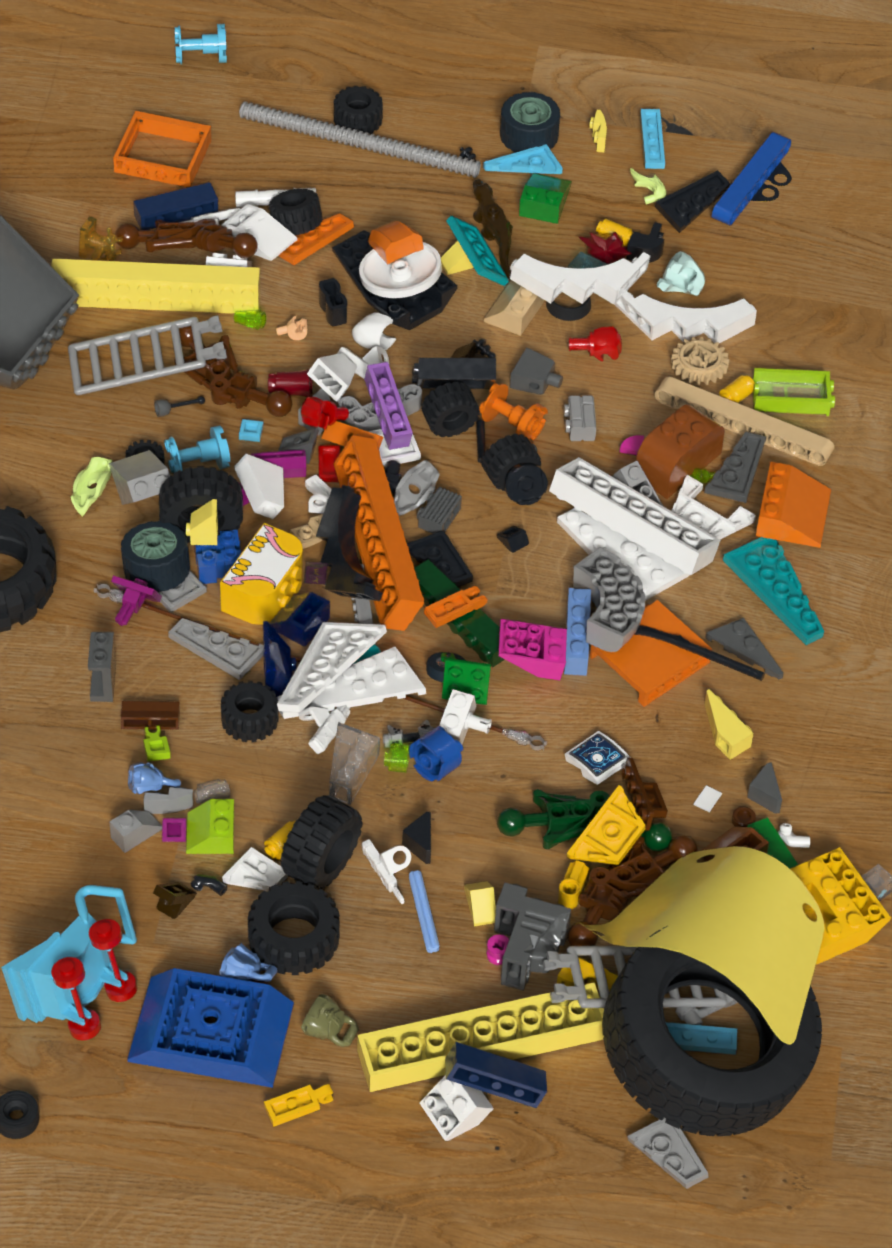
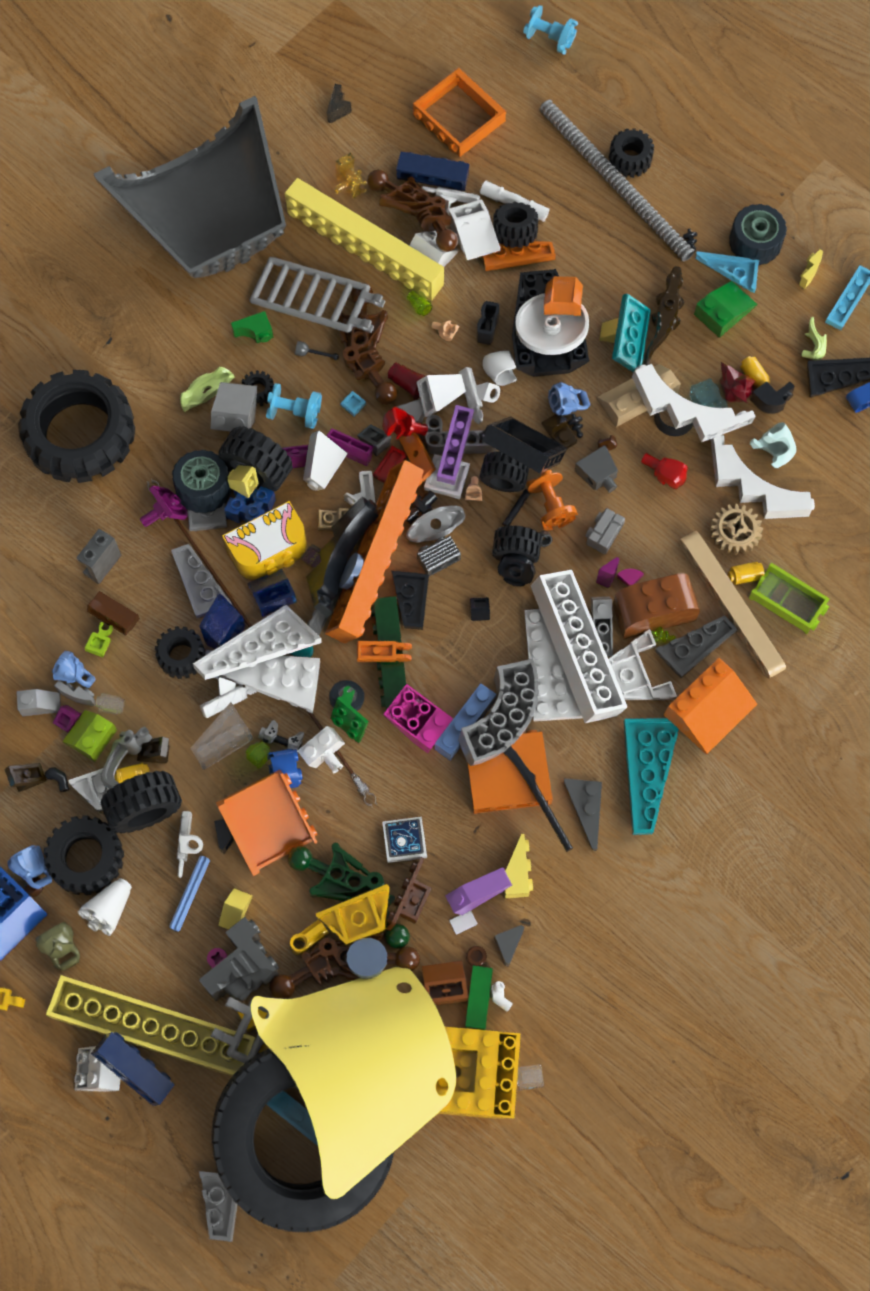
camera: 35 degrees right, 20 degrees up
none -> white cone [78,878,132,936]
none -> light grey piece [101,726,152,789]
none -> dark brown slope [137,736,170,764]
none -> orange panel [216,770,318,876]
none -> green arch [231,311,274,343]
none -> clear smoke slope [327,84,352,123]
none -> sand blue tile [339,553,364,590]
none -> sand blue tile [347,938,387,979]
none -> medium lavender slope [445,868,513,916]
none -> light nougat piece [465,476,482,501]
none -> medium blue piece [548,382,591,416]
none -> magenta slope [596,557,620,588]
none -> reddish brown piece [598,435,617,451]

